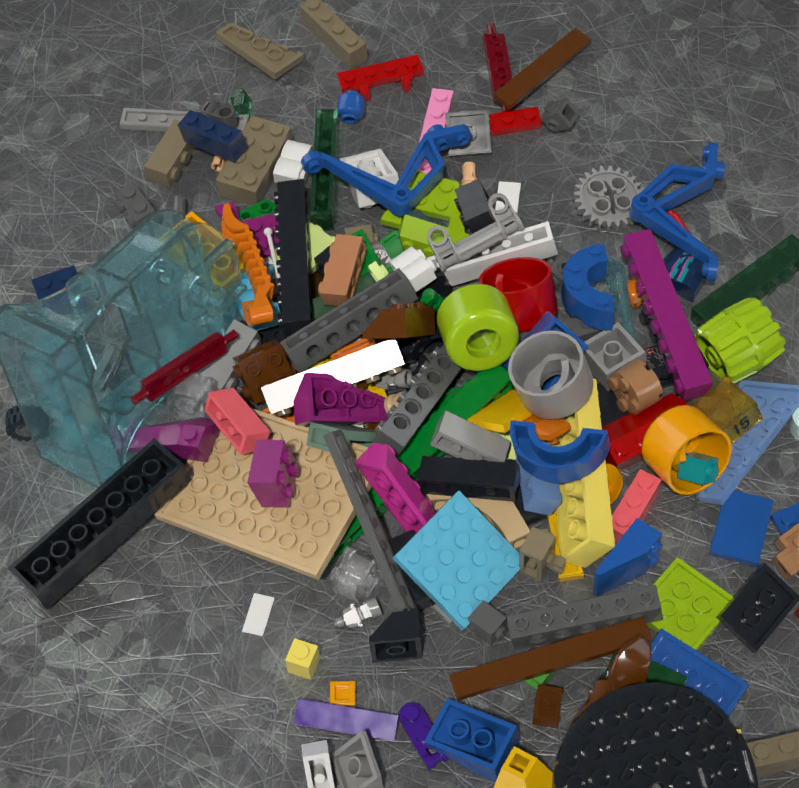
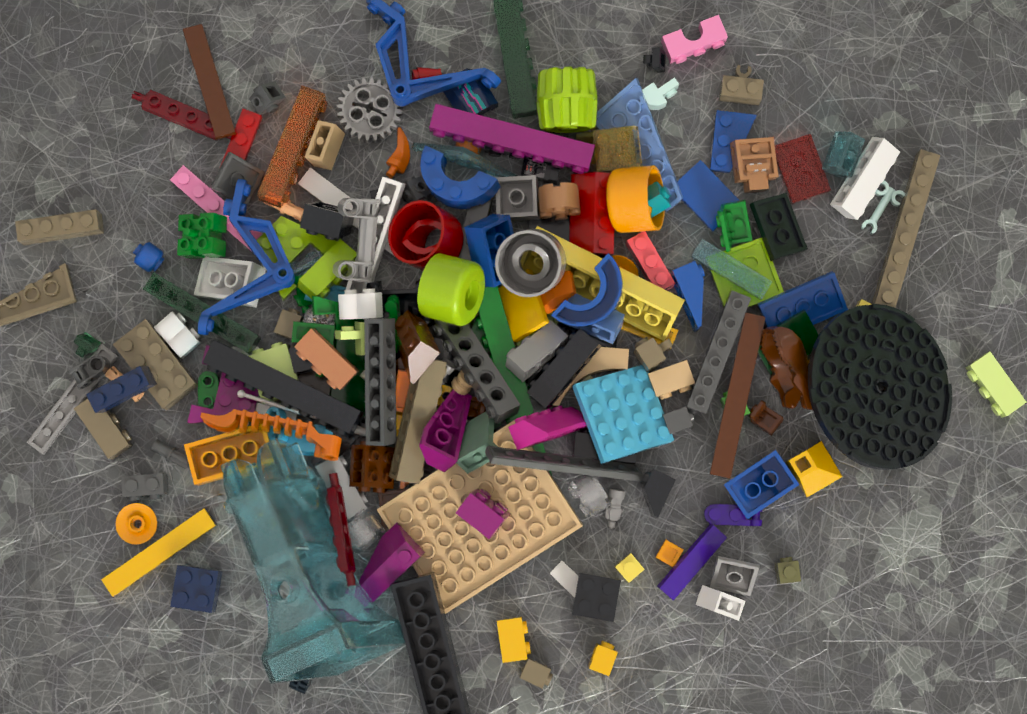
camera: 60 degrees left, 25 degrees up
coral brick [204,388,270,455] -> none
red hinge [337,54,424,101] -> none
none -> yellow tile [101,508,216,597]
none -> light orange dish [116,503,157,545]
none -> green brick [177,213,227,259]
none -> clear orange brick [257,85,328,208]
none -> tan brick [305,120,345,170]
none -> orange bar [386,127,410,178]
none -> yellow brick [497,617,531,663]
none -> dark tan brick [520,658,553,689]
none -> black brick [572,573,621,622]
none -> yellow brick [588,641,618,676]
none -> tan brick [648,360,695,400]
none -> clear light blue plate [691,239,772,300]
none -> green bracket [716,200,753,252]

